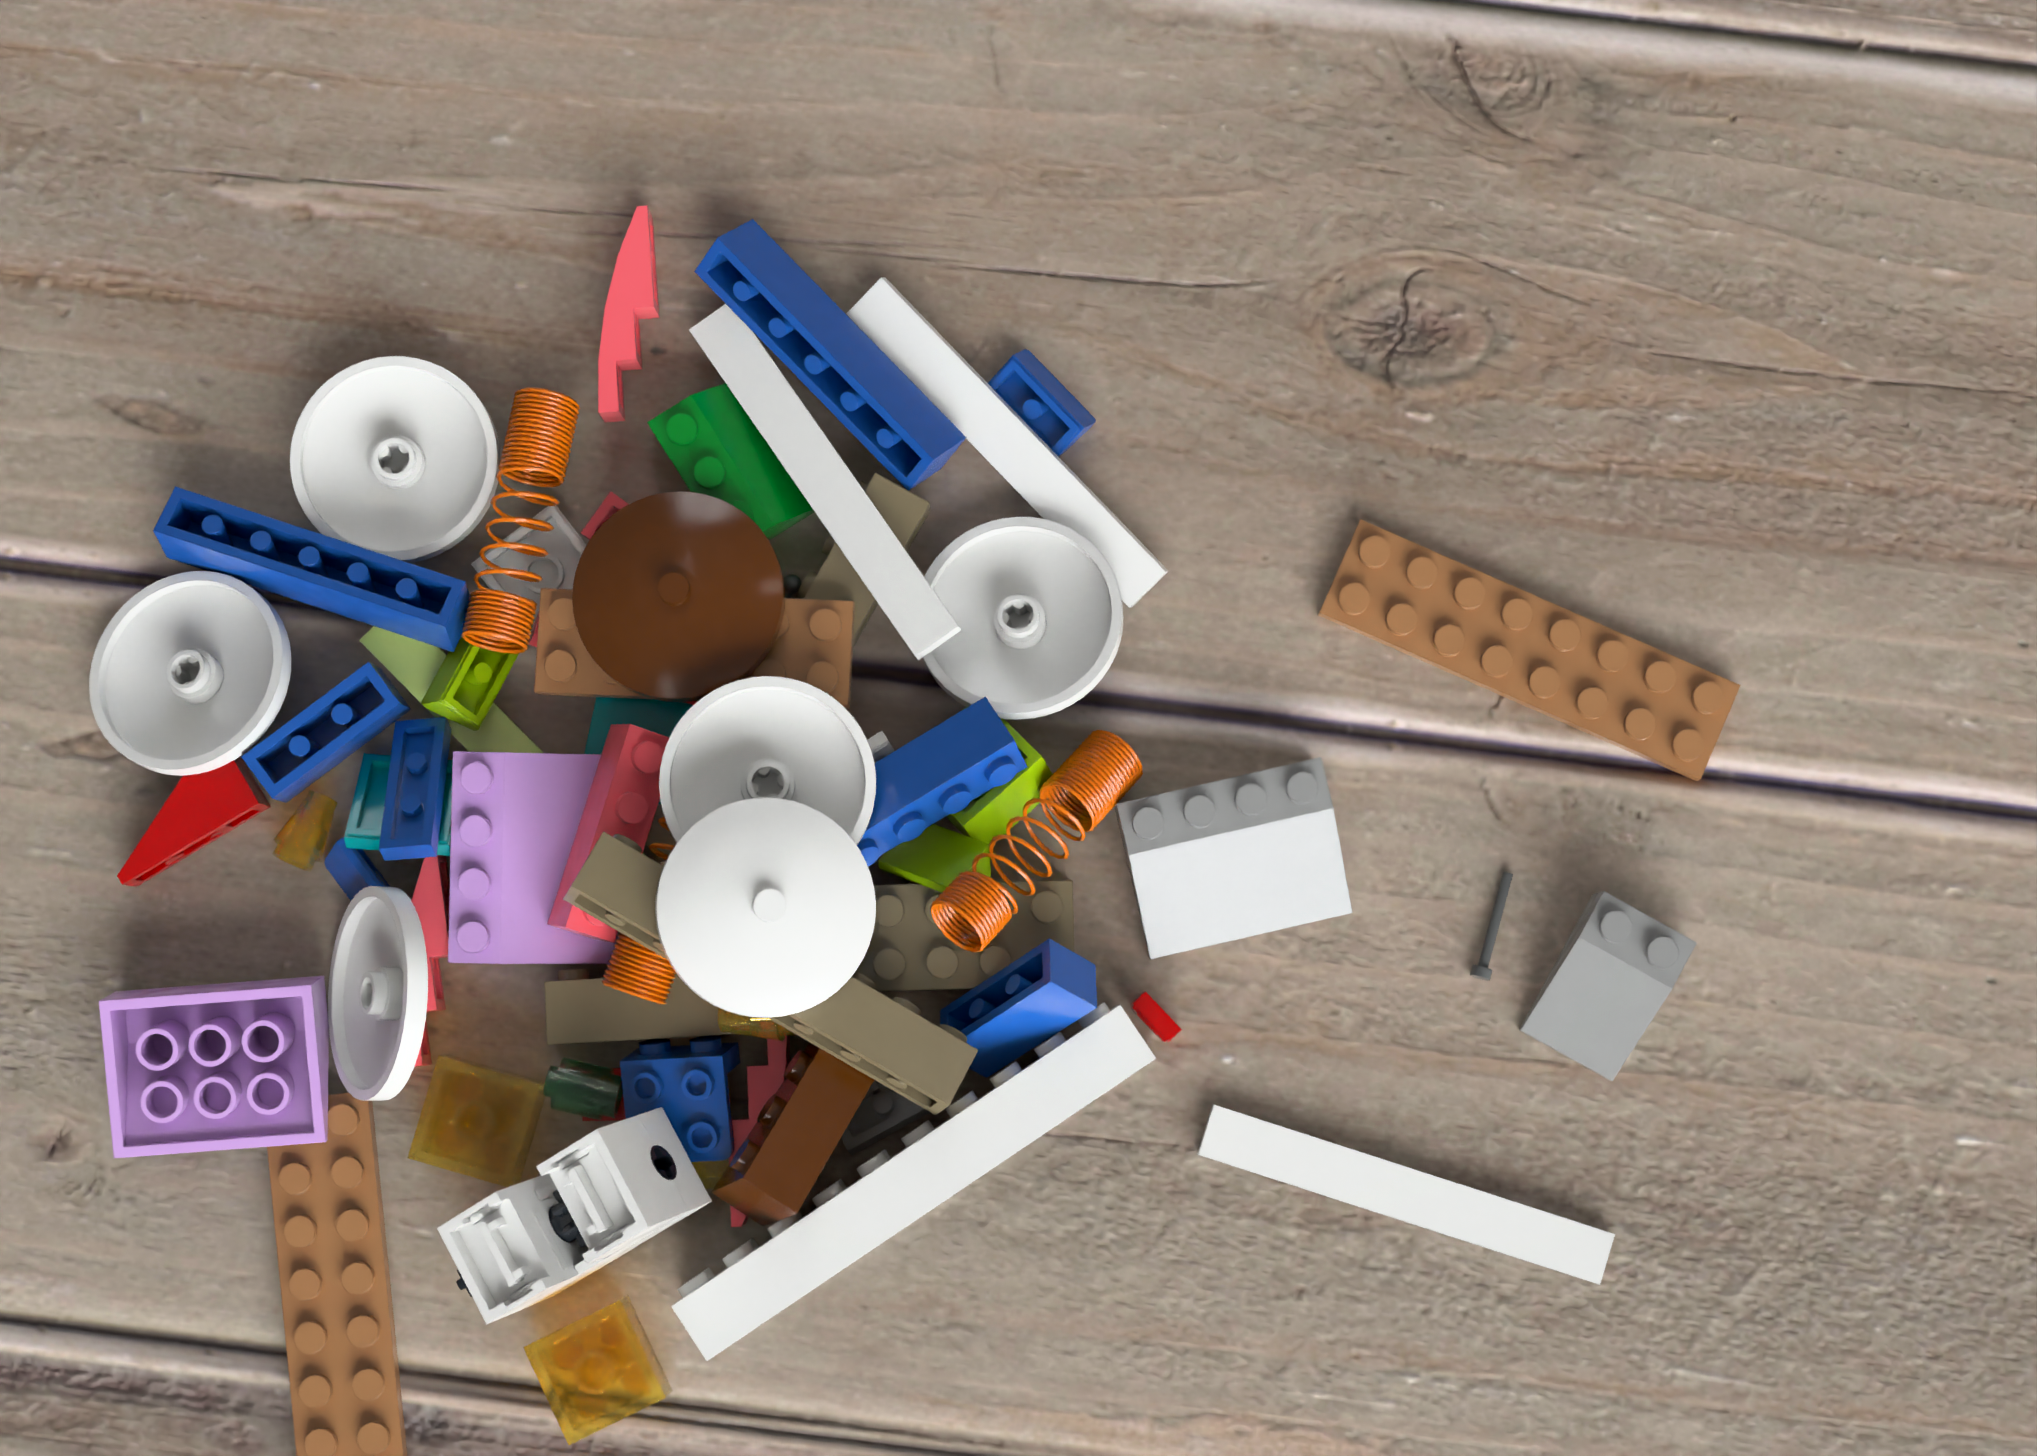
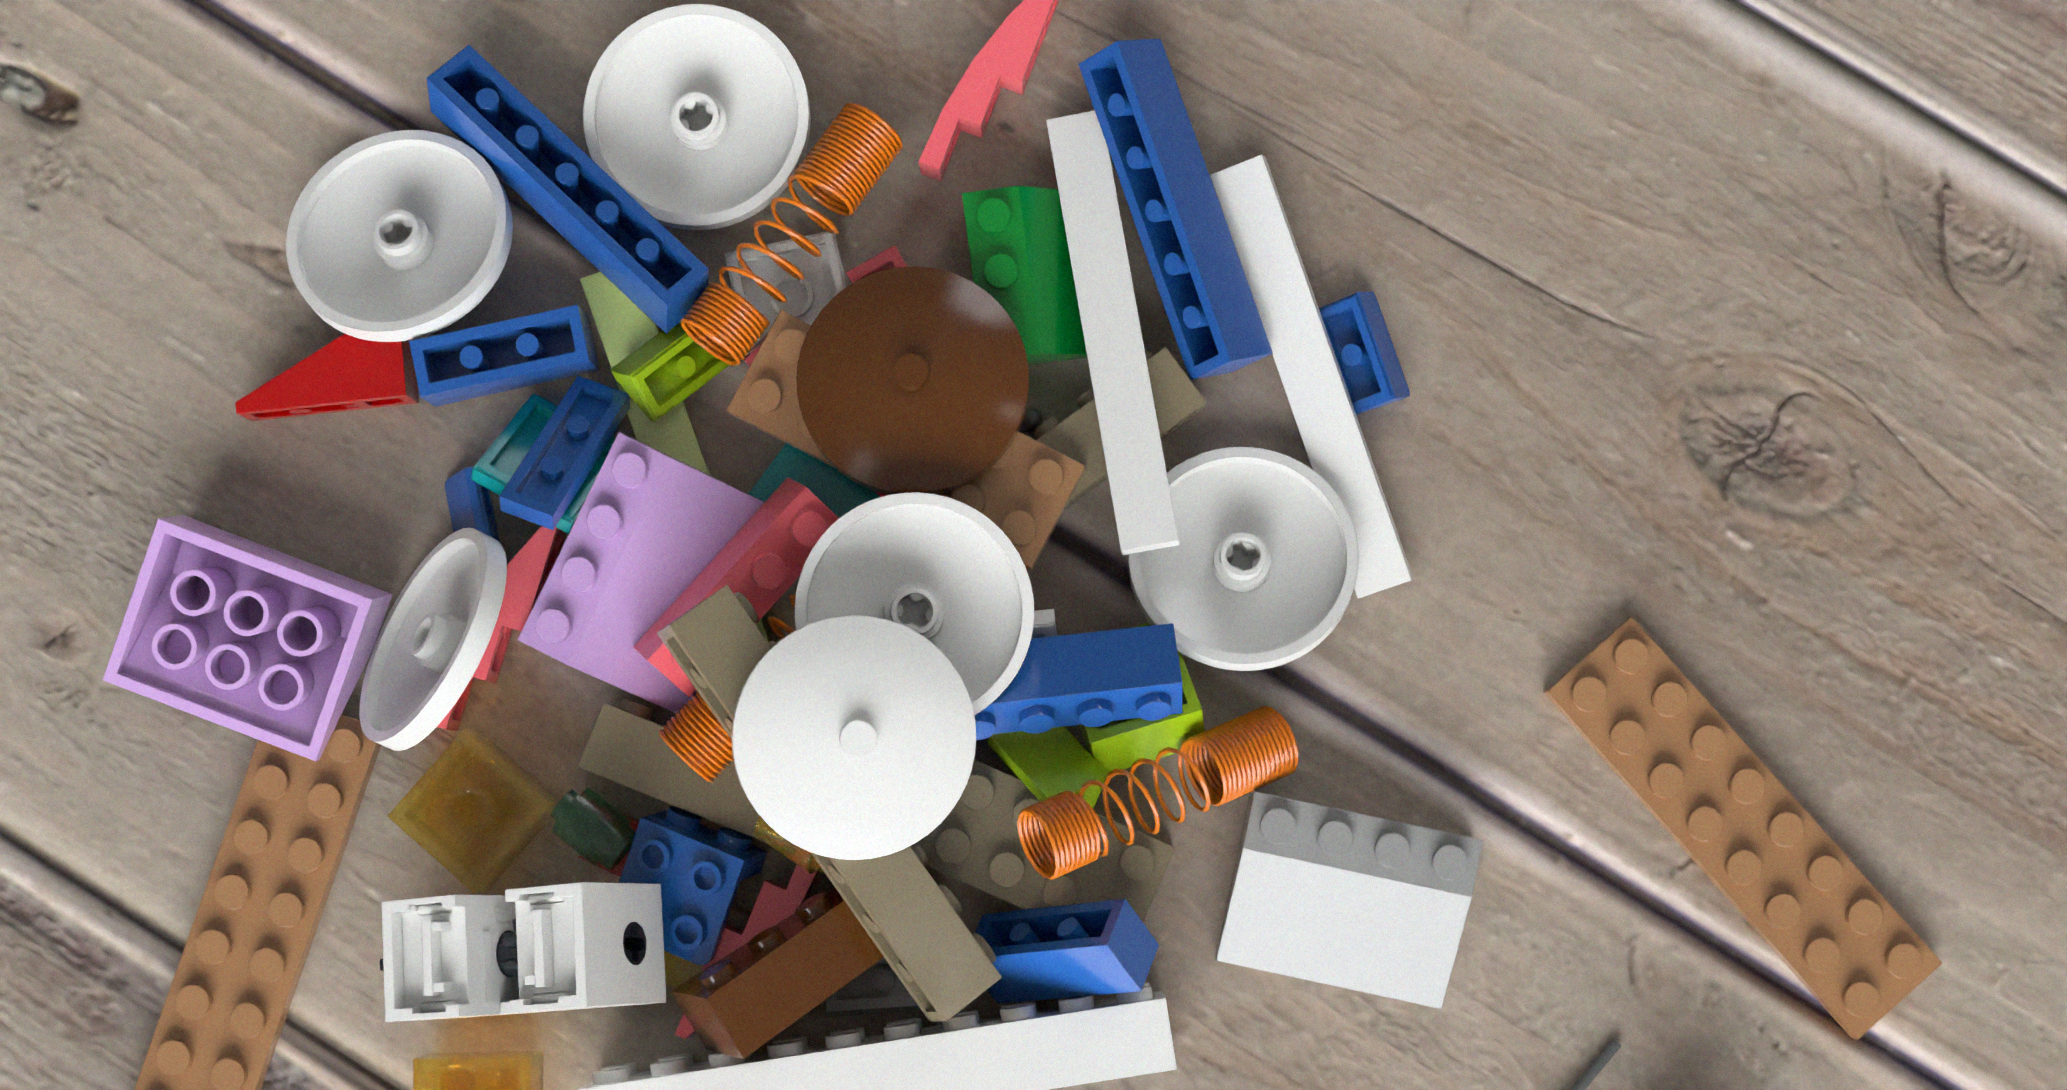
camera: 30 degrees right, 0 degrees up
clear yellow cone [272,790,338,872] -> none
red tile [1130,991,1182,1042] -> none

